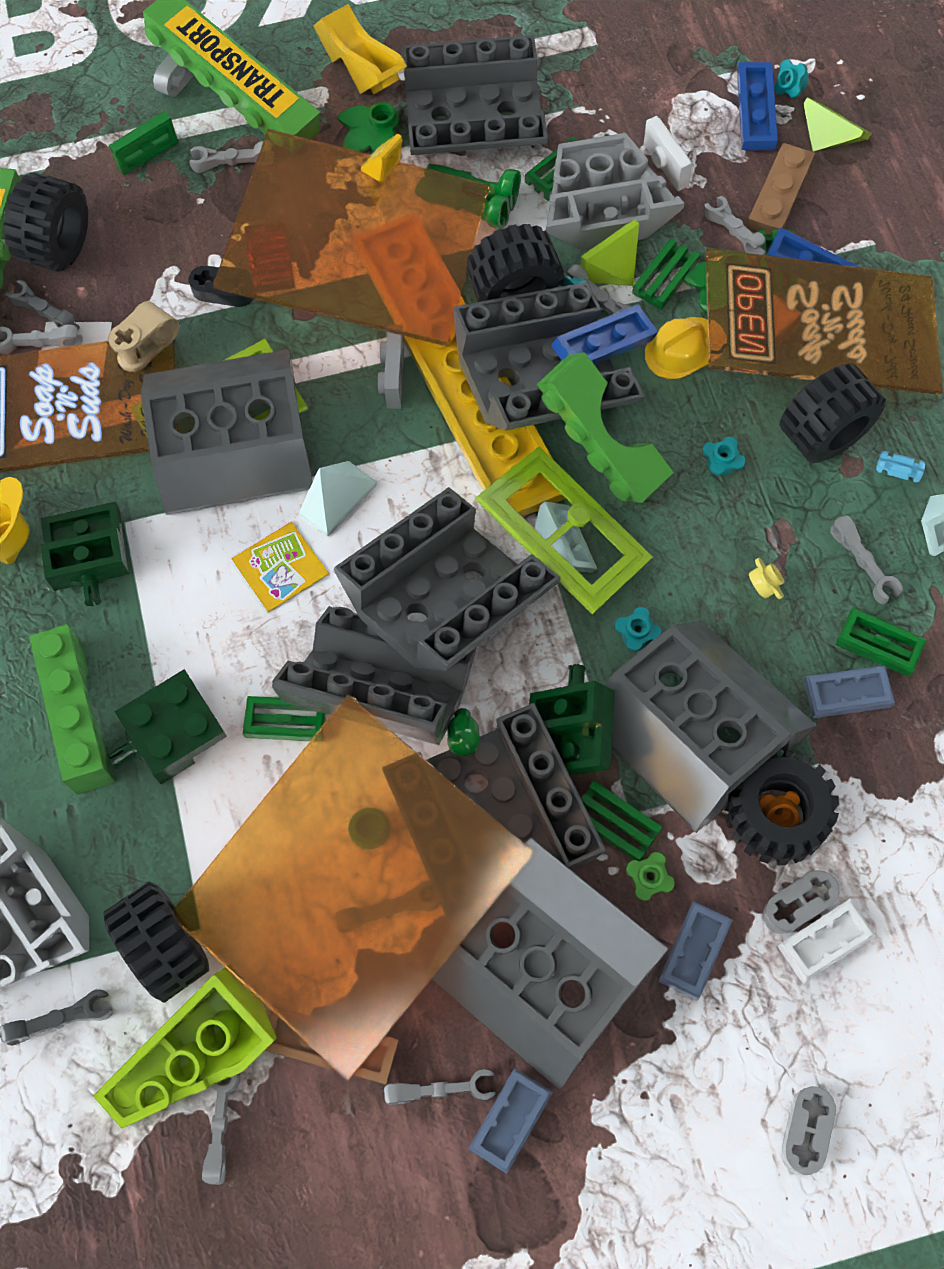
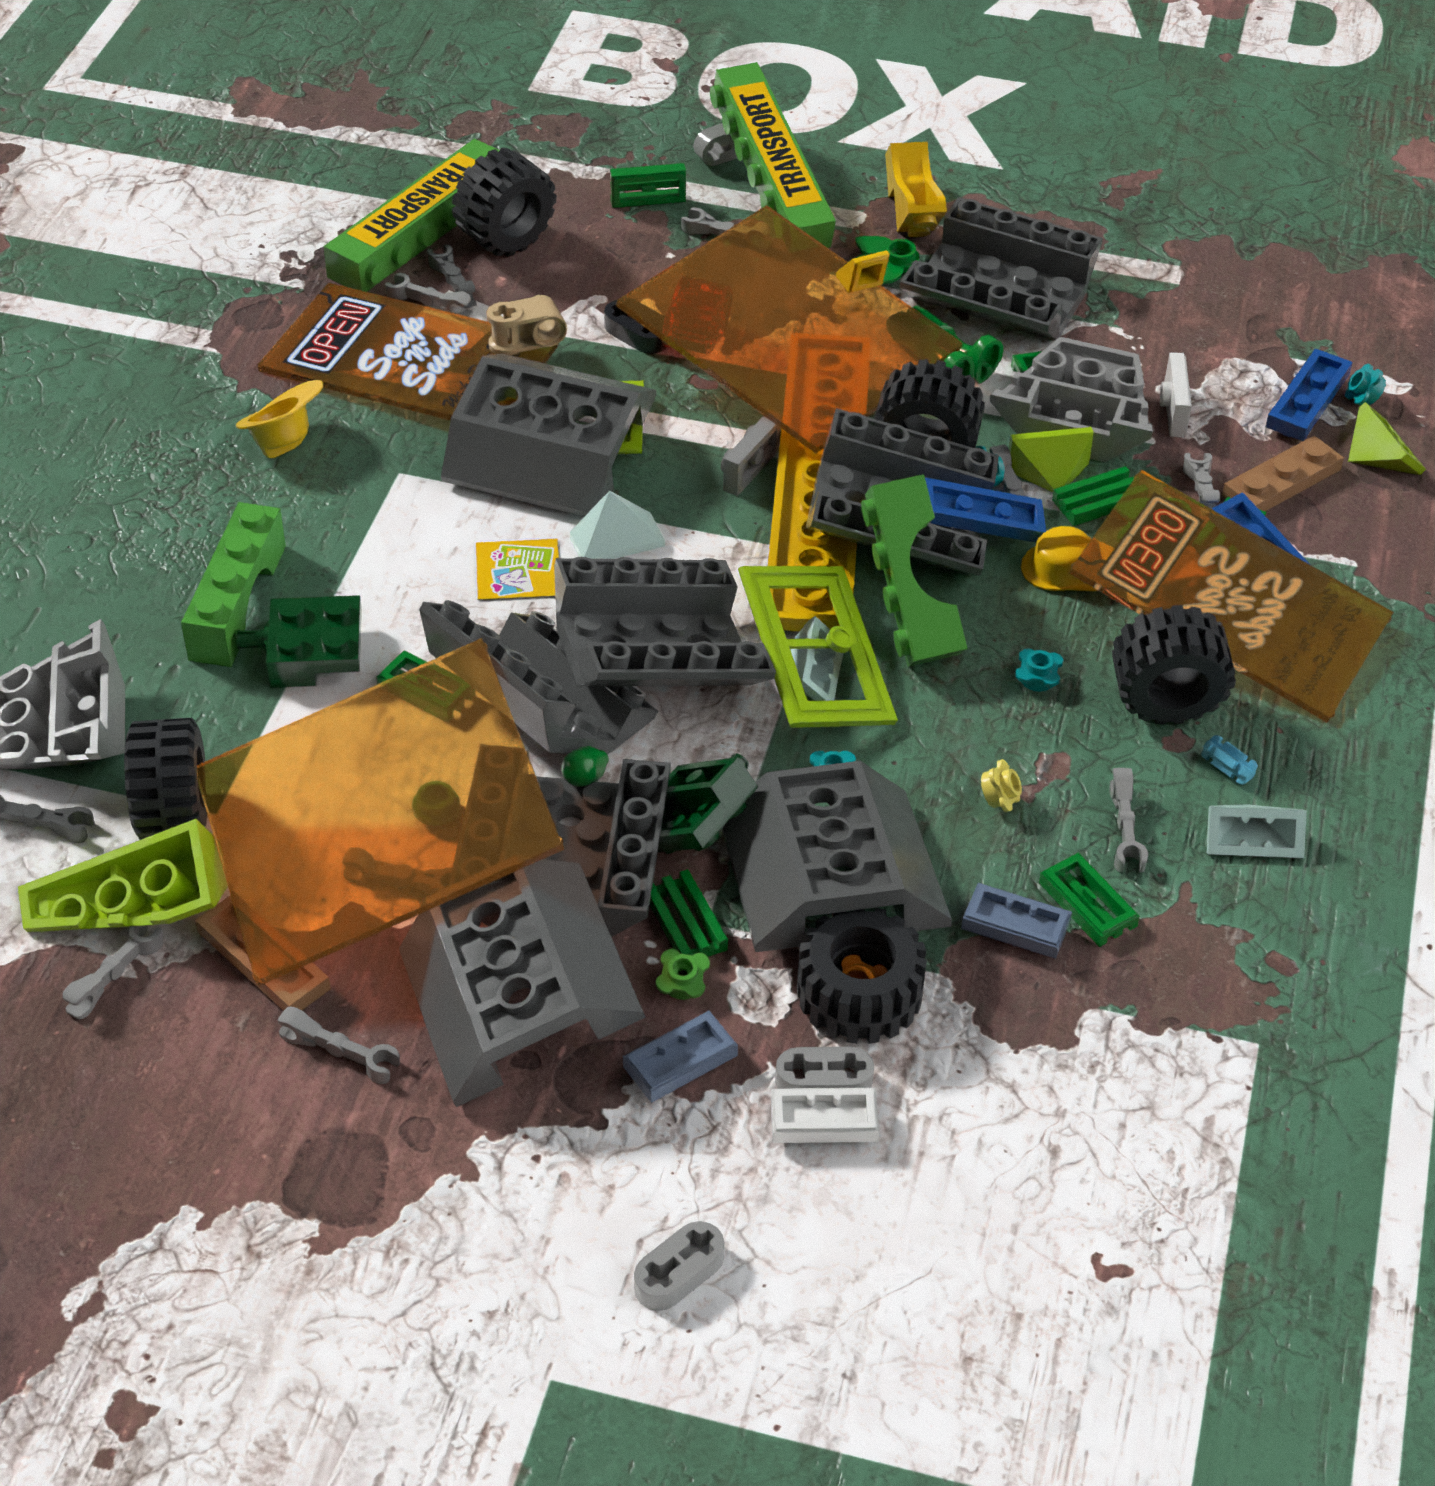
camera: 25 degrees right, 20 degrees down
dark green plate [40,502,130,606] -> none
sand blue plate [468,1068,553,1174] -> none

